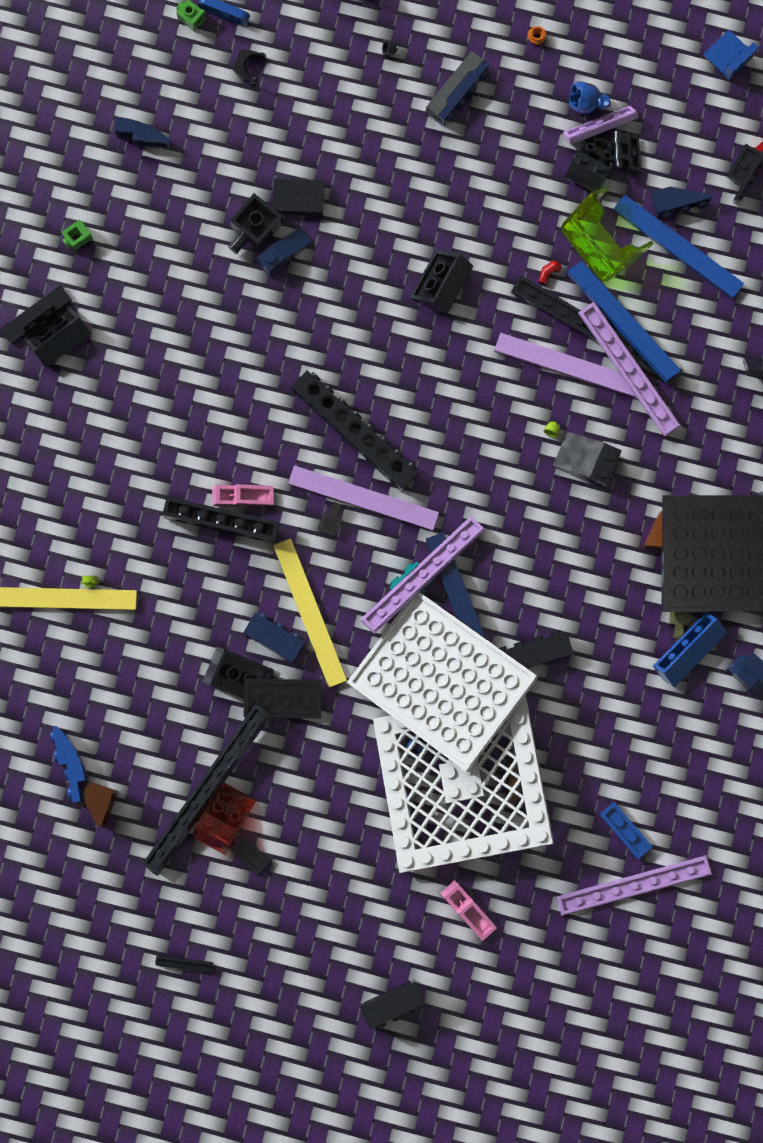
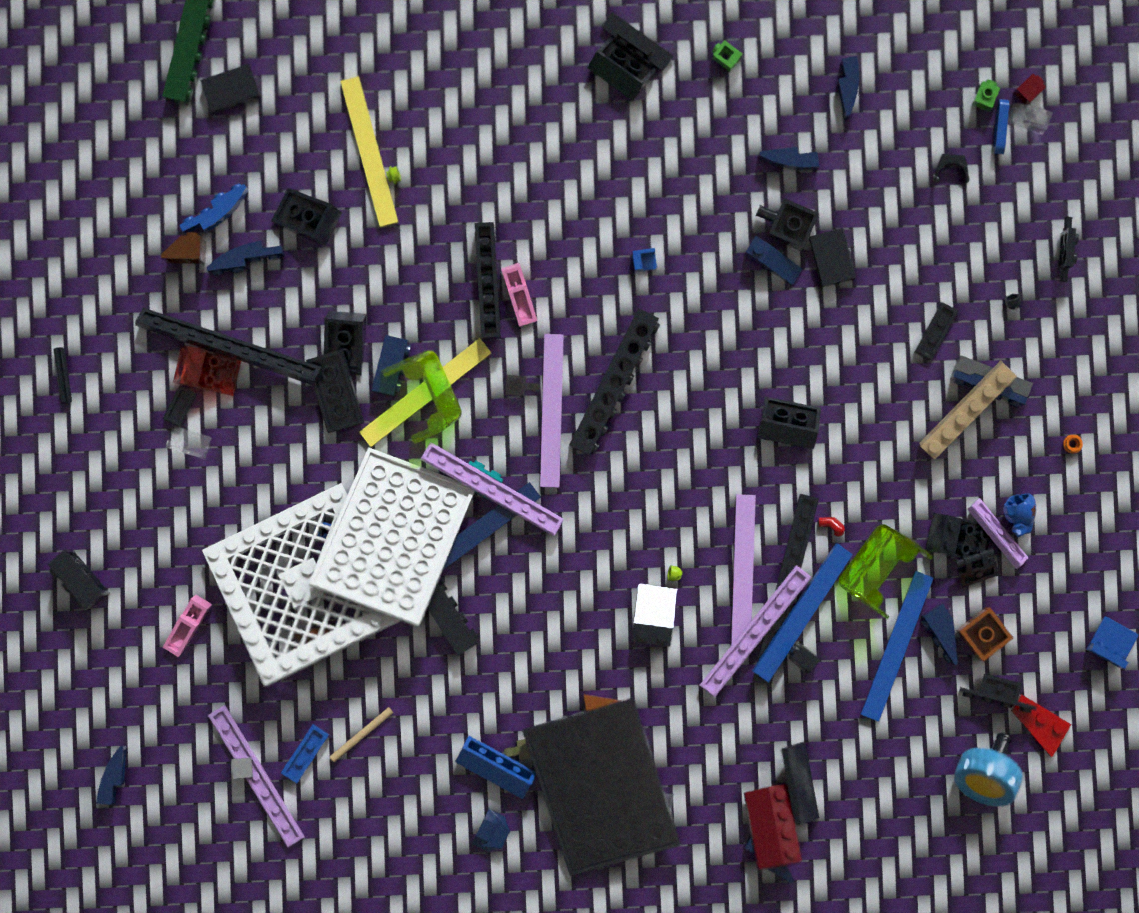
camera: 80 degrees right, 5 degrees up
none -> dark blue slope [96,745,127,805]
none -> clear panel [166,427,212,459]
none -> dark blue slope [207,241,284,276]
none -> light grey tile [231,757,253,779]
none -> black slope [271,188,342,247]
none -> tan bar [329,707,394,762]
none -> clear neon green windscreen [381,350,462,444]
none -> blue panel [632,248,657,272]
none -> dark blue slope [758,147,819,171]
none -> black brick [788,644,820,674]
none -> black tile [914,302,958,362]
none -> tan brick [919,360,1017,460]
none -> dark orange brick [956,607,1013,662]

